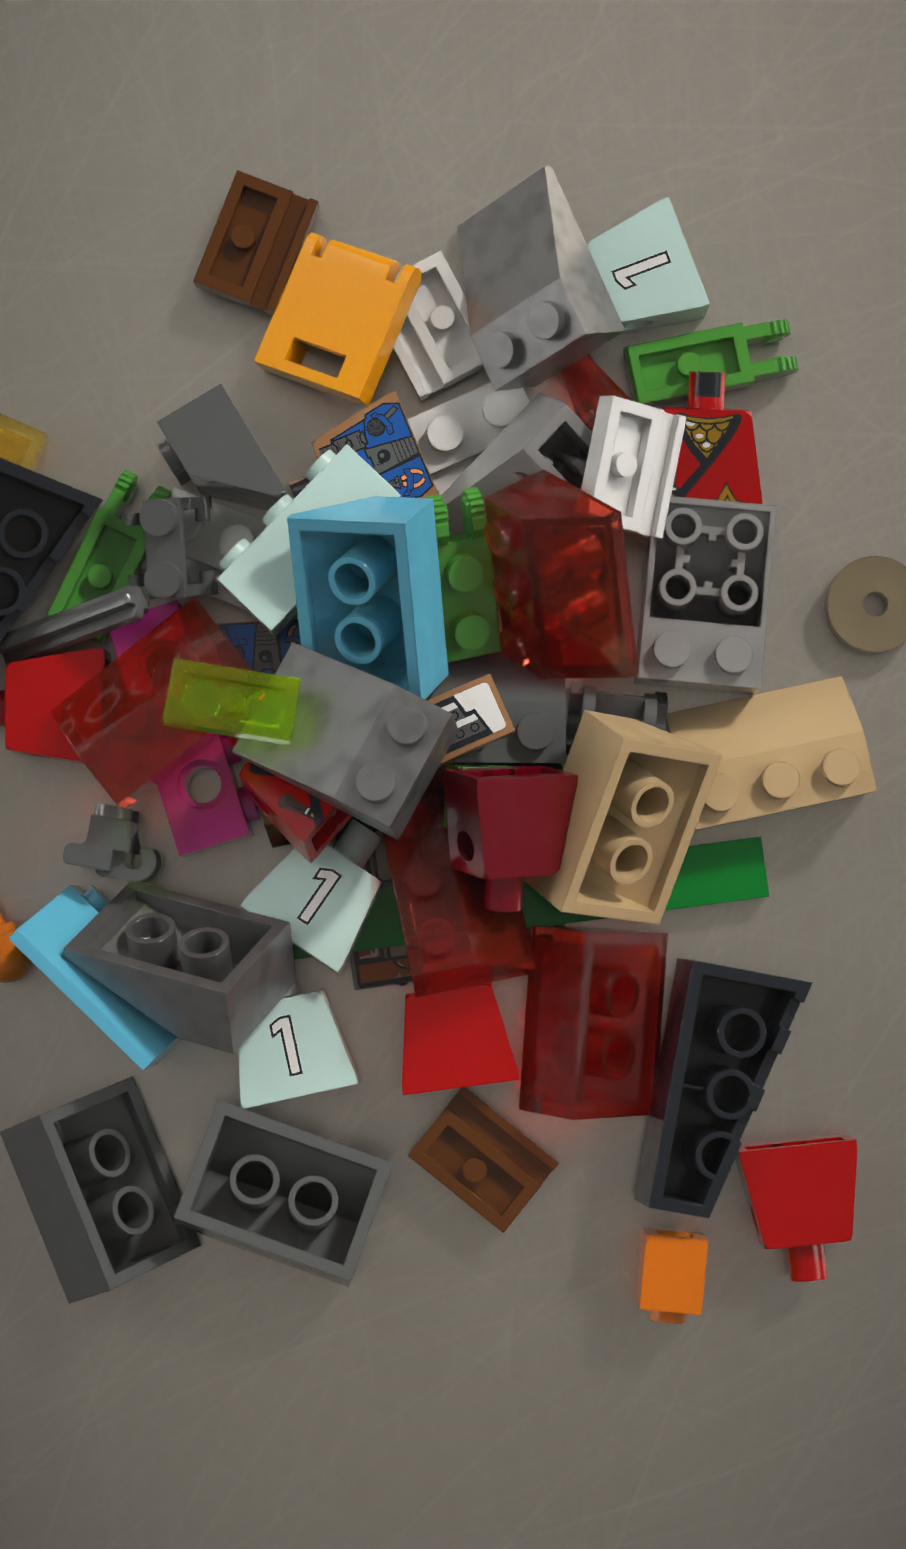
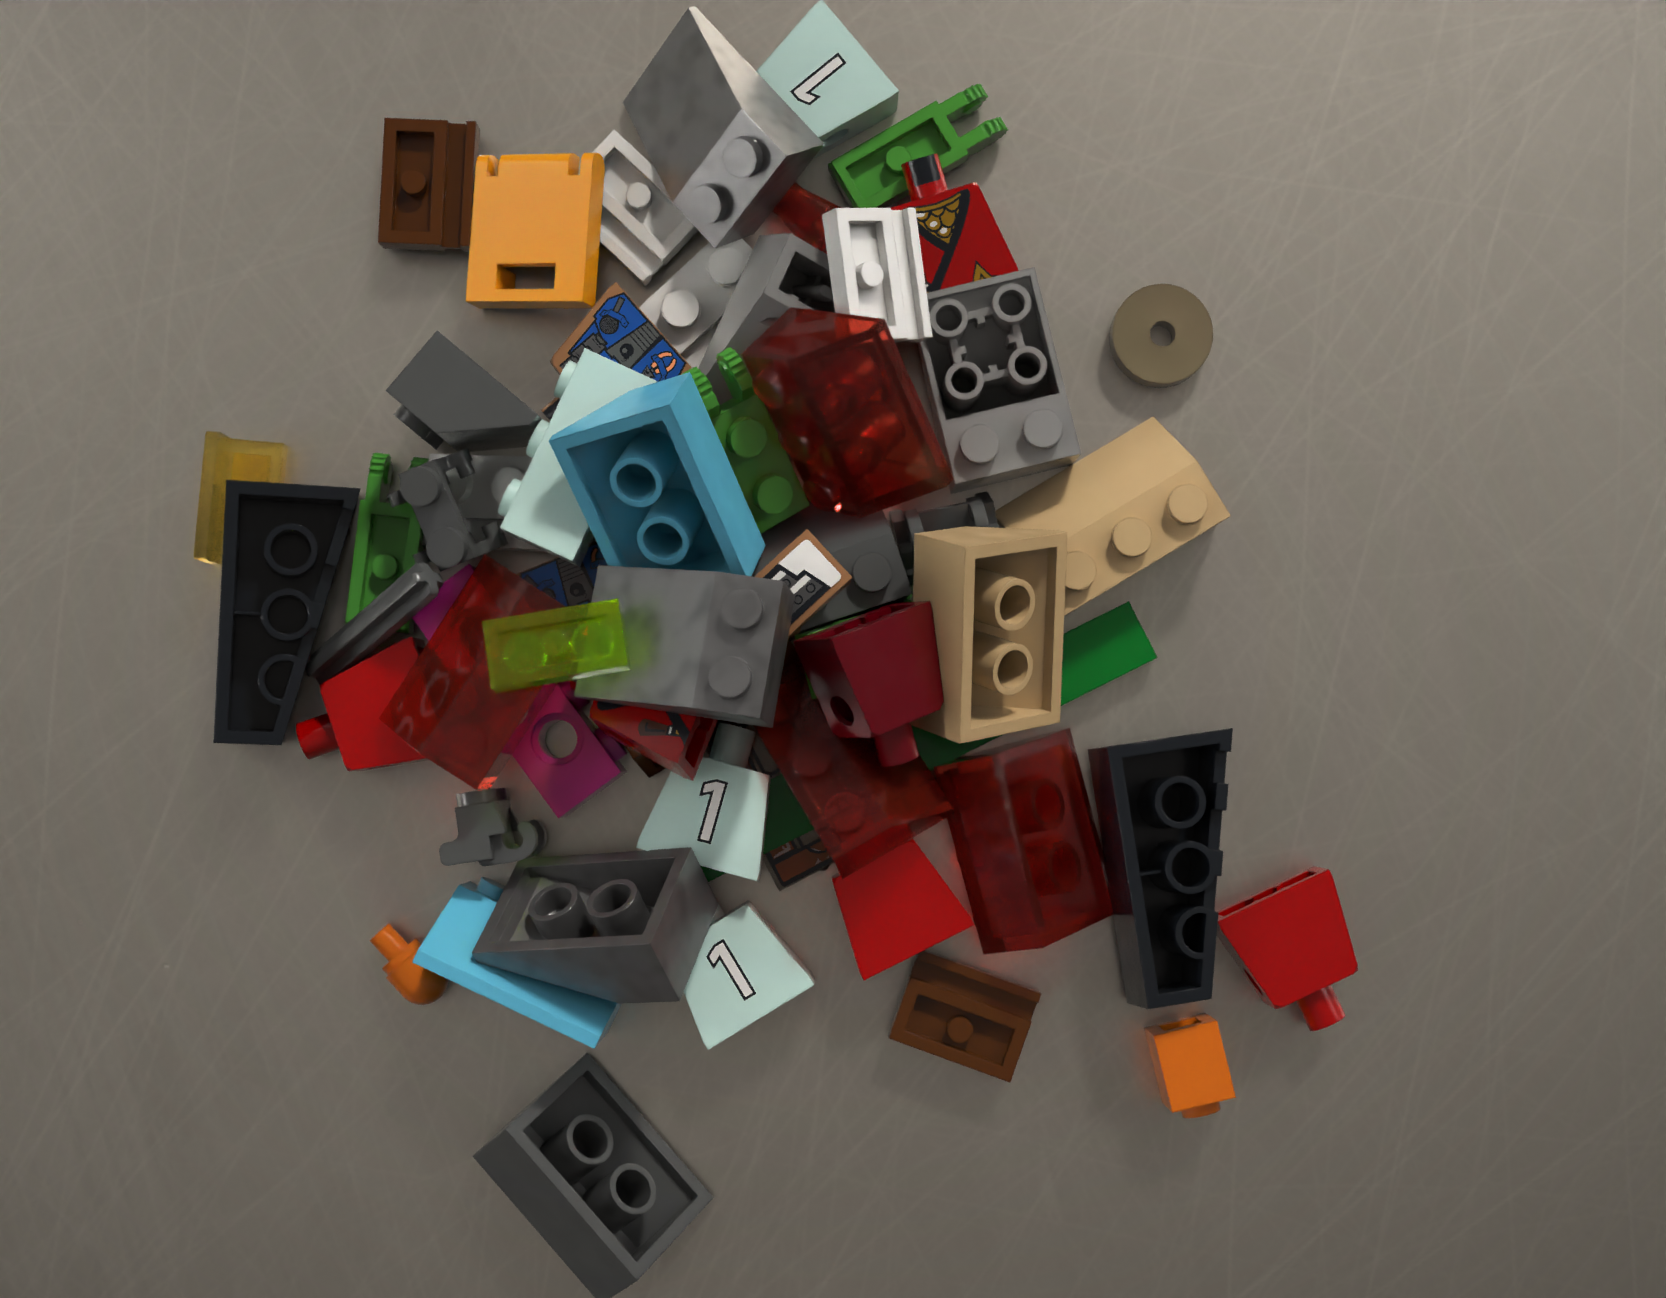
camera: 25 degrees left, 0 degrees up
dark grey slope [174,1100,393,1287] -> none

